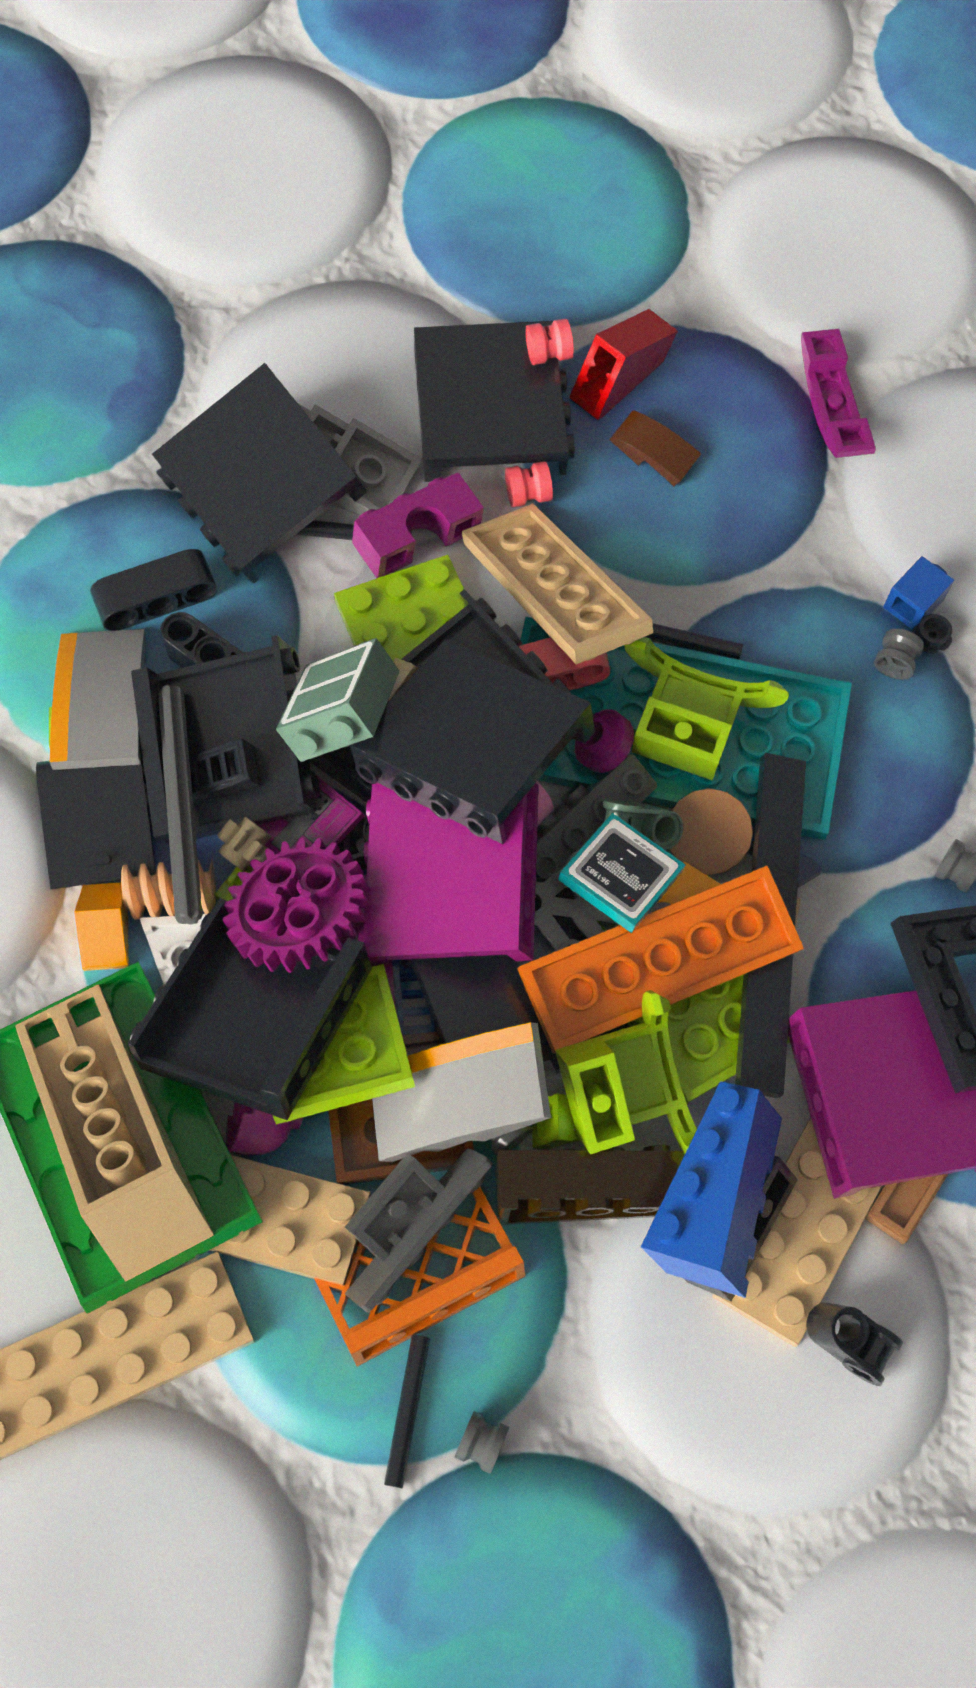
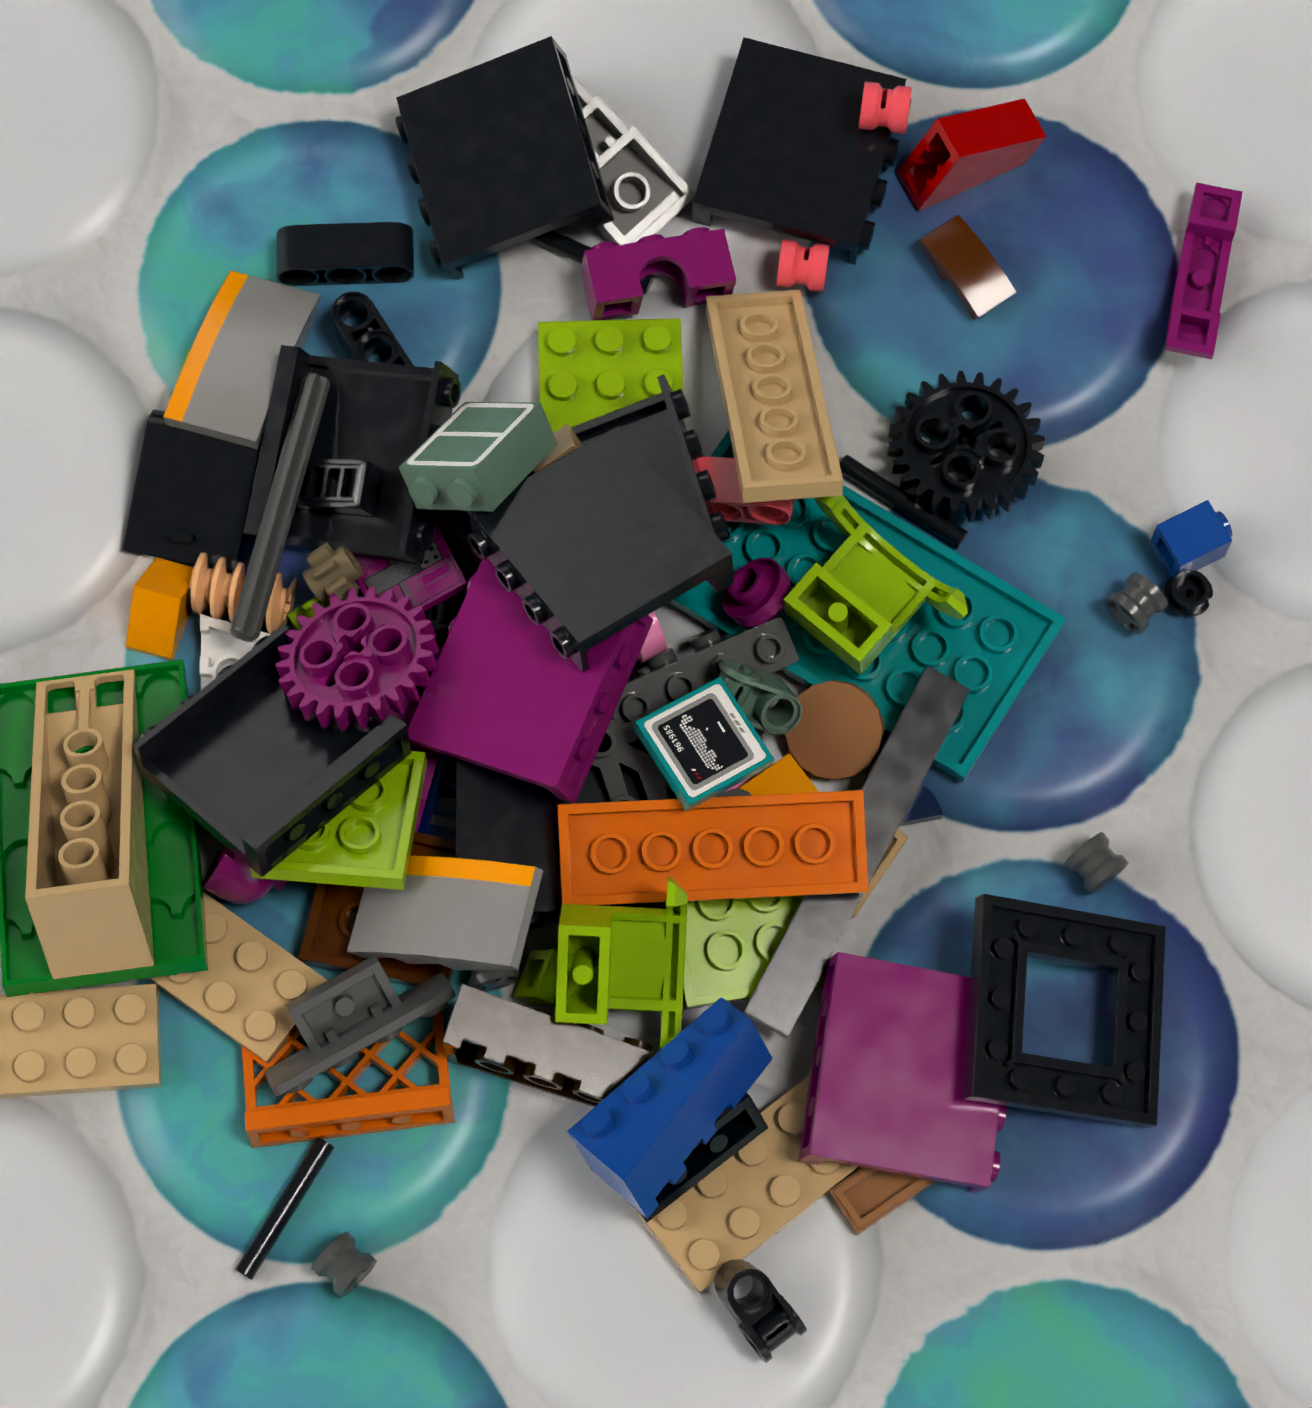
camera: 25 degrees right, 5 degrees up
none -> black gear [887,371,1045,522]

